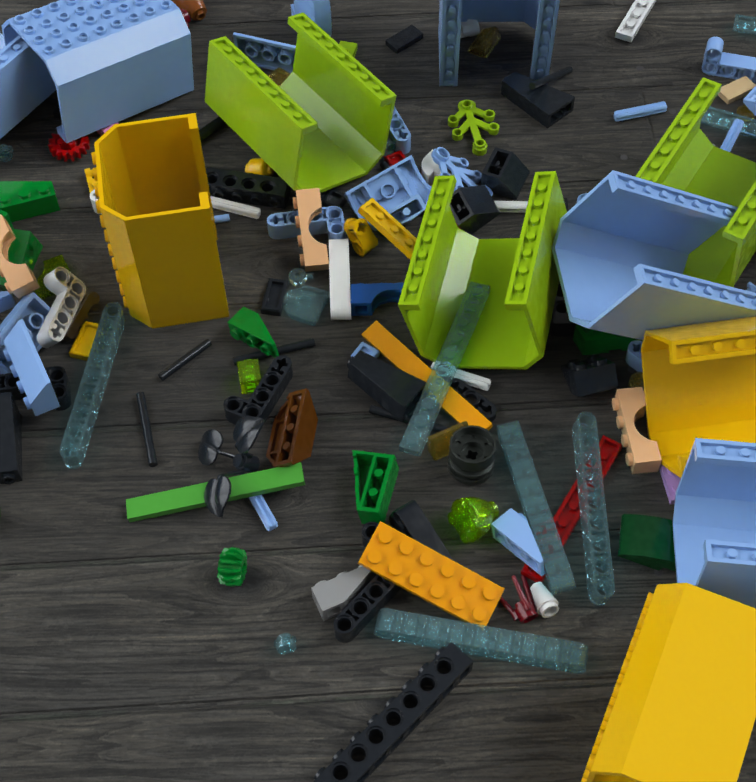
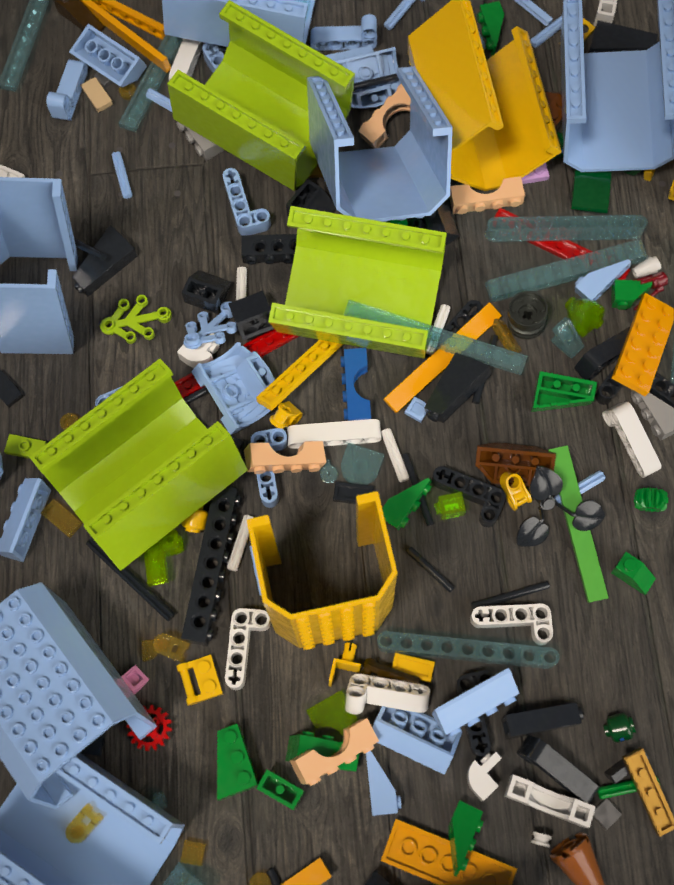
camera: 90 degrees left, 15 degrees up
none -> clear neon green plate [144,530,184,587]
none -> yellow bracket [329,643,361,687]
none -> white axle [381,428,409,482]
none -> white beam [470,604,553,645]
none -> yellow piece [500,472,532,511]
none -> clear light blue slope [551,317,584,358]
none -> white beam [602,402,661,478]
none -> green slope [611,279,652,310]
none -> green slope [611,552,656,595]

